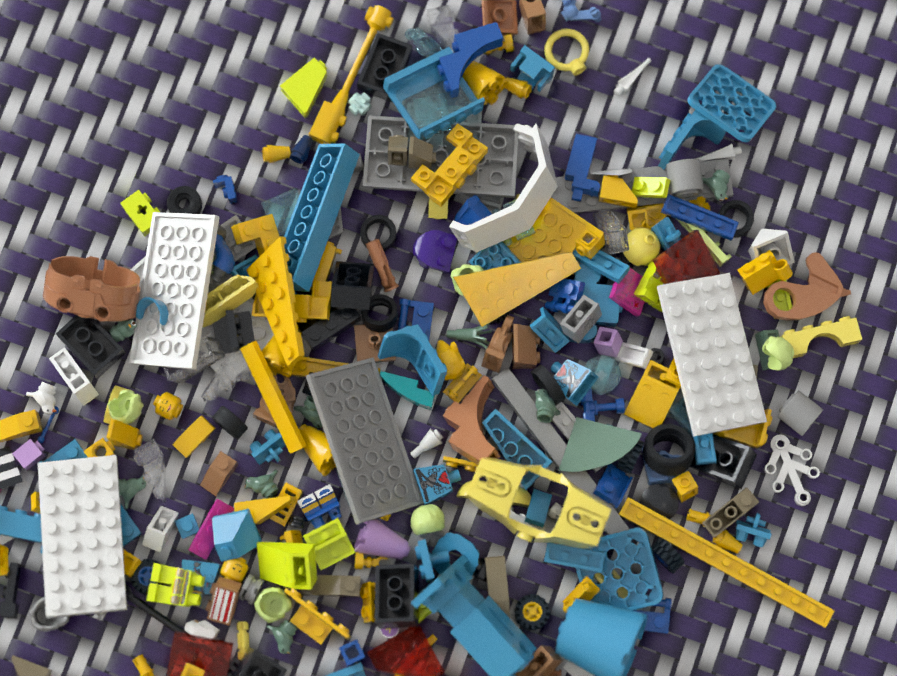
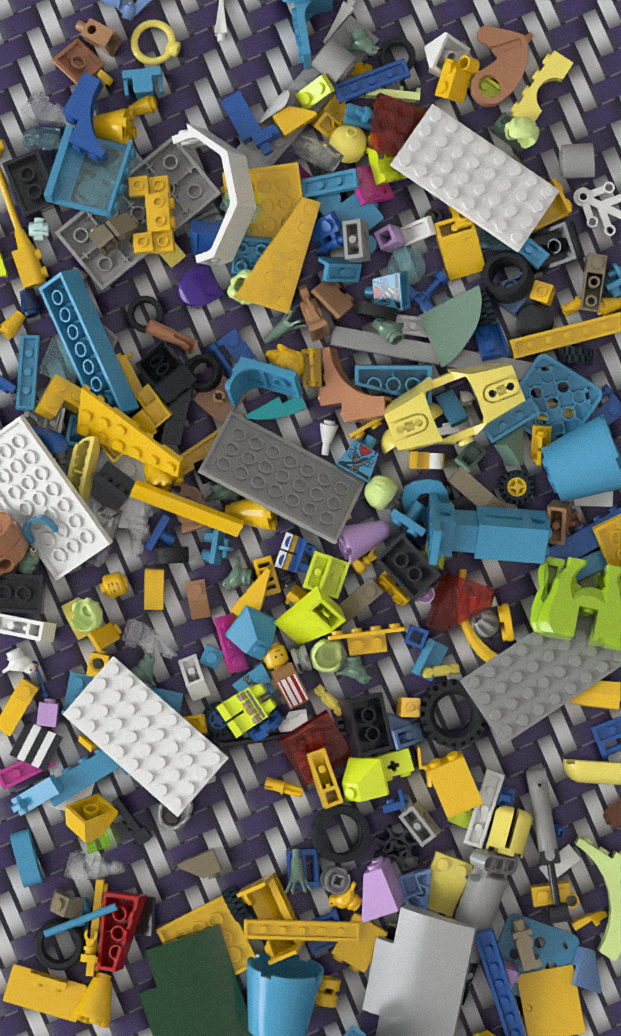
camera: 35 degrees left, 10 degrees up
yellow window [575,223,605,259] -> none
none -> dark azure tile [15,334,40,411]
none -> blue tile [144,514,176,551]
none -> blue plate [246,708,283,742]
none -> yellow leg [409,451,445,469]
none -> sand green slope [453,441,487,473]
none -> sand green slope [494,427,524,466]

